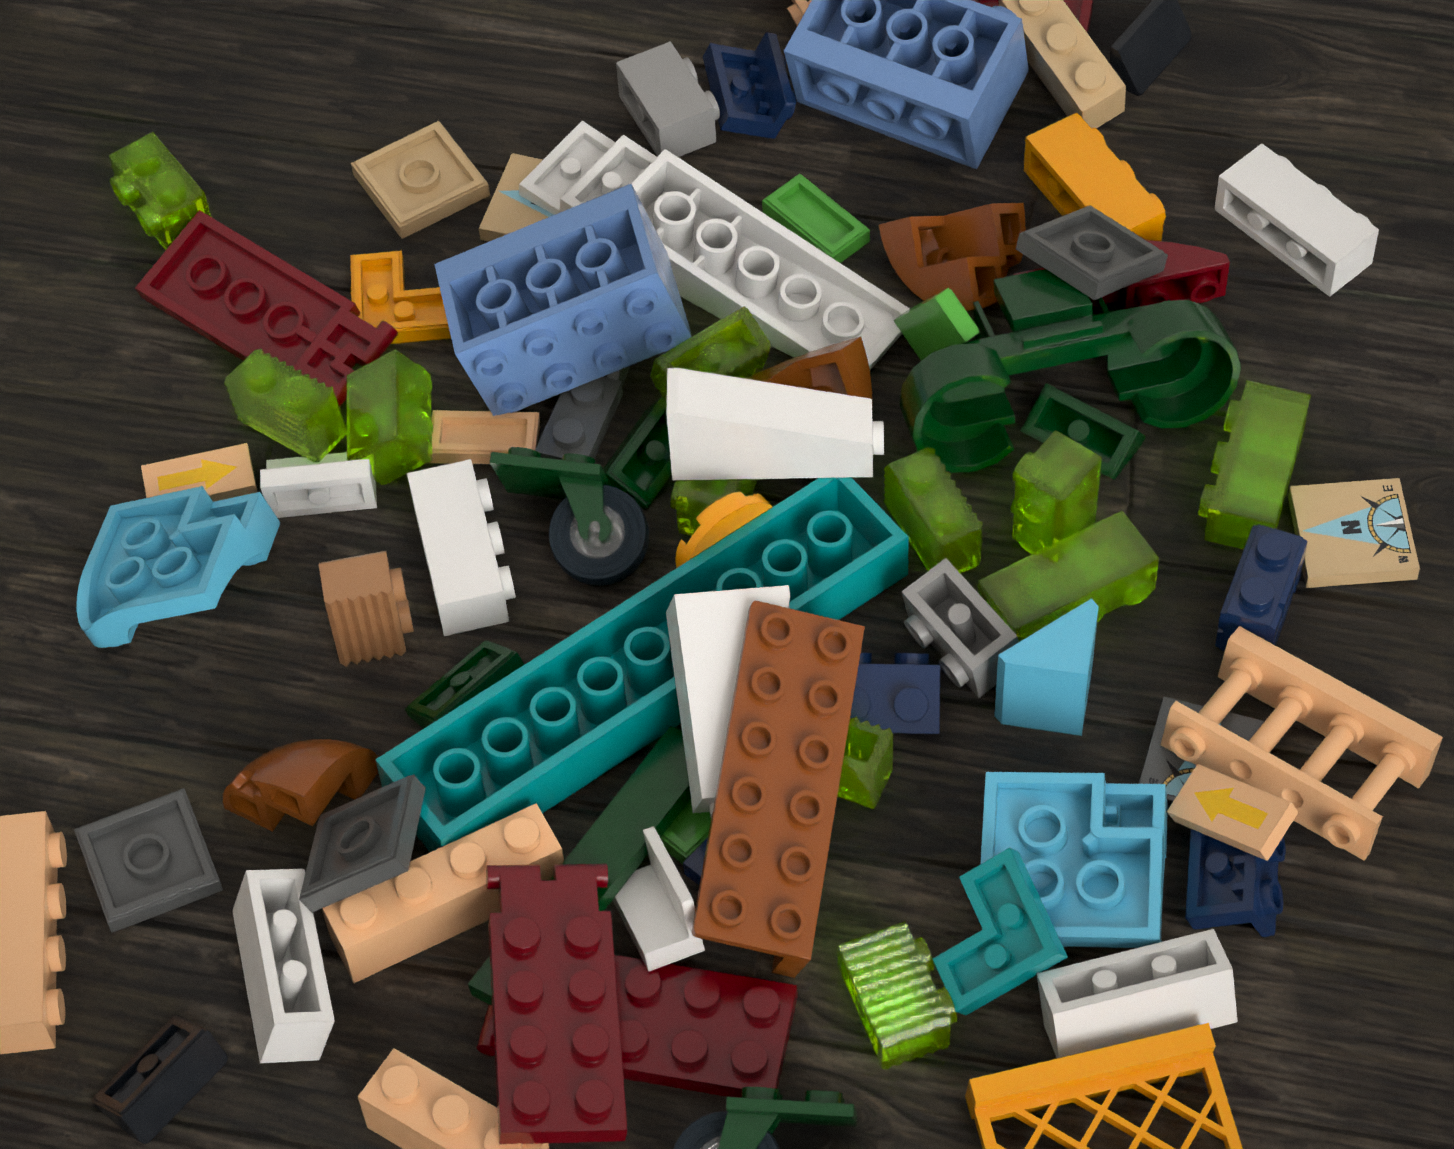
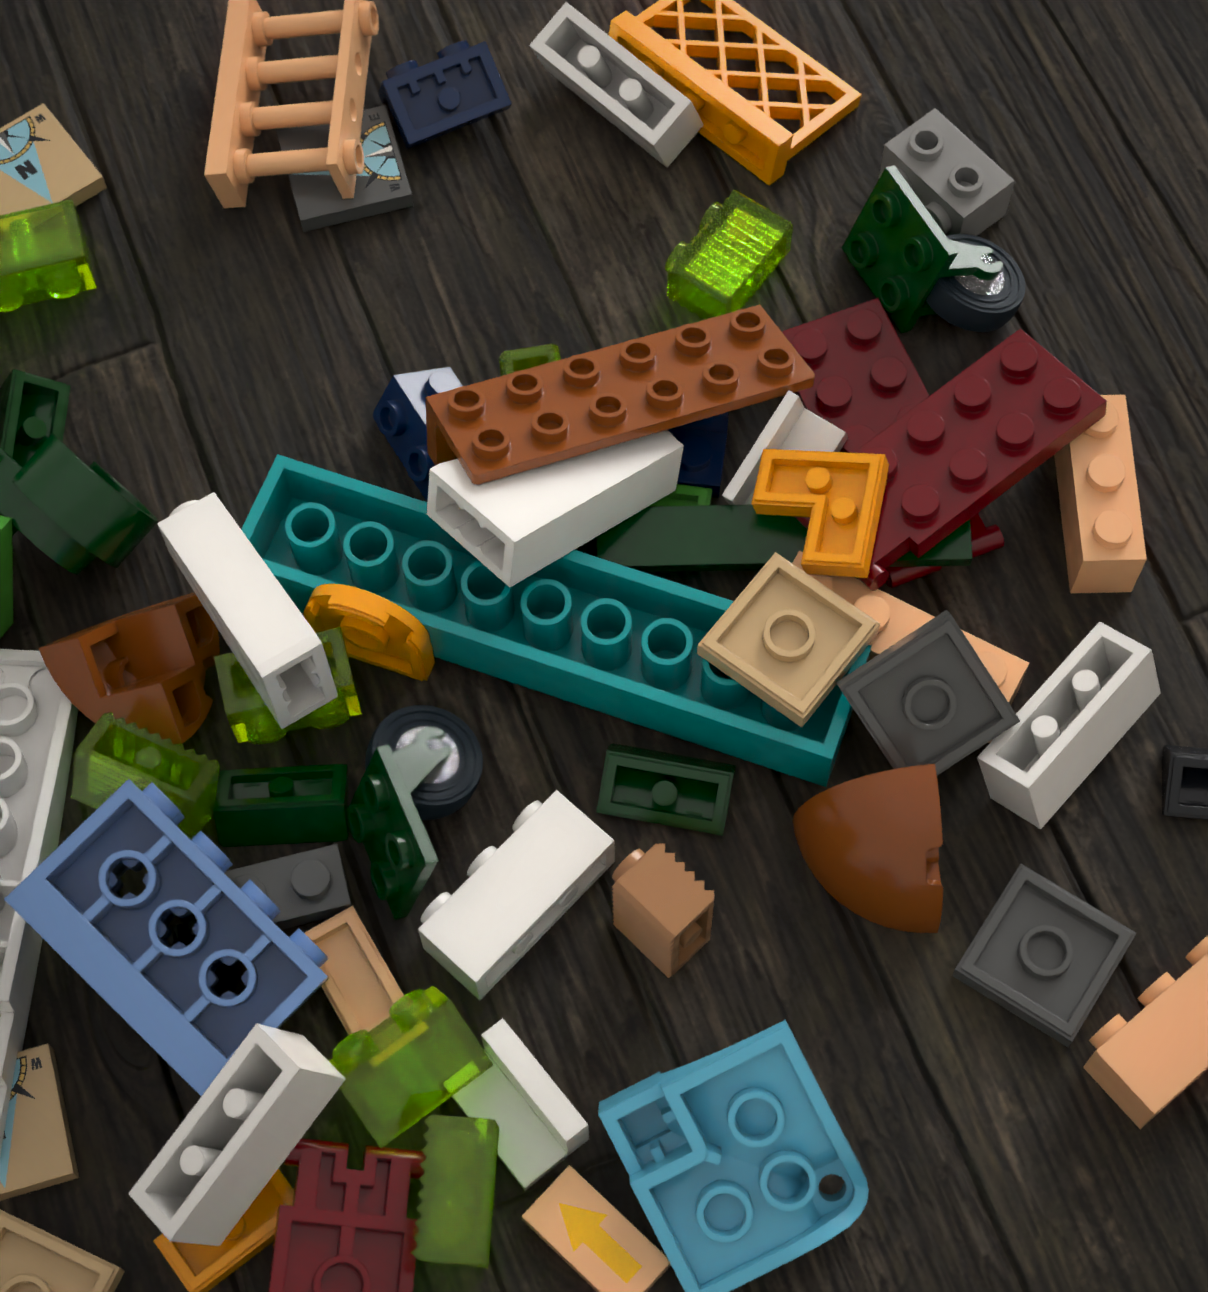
camera: 125 degrees left, 10 degrees up
clear neon green brick [884,447,983,574] -> none
light grey brick [902,558,1019,698] -> none
teal plate [933,847,1068,1015] -> none
clear neon green brick [978,511,1159,642] -> none
medium azure slope [981,772,1168,948] -> none
medium azure slope [995,598,1099,736] -> none
clear neon green brick [1011,430,1102,565] -> none
light nougat tile [1167,764,1298,861] -> none
dark blue brick [1215,524,1308,651] -> none
none -> white brick [128,1023,346,1246]
none -> tan tile [697,552,880,728]
none -> light orange tile [751,449,889,578]

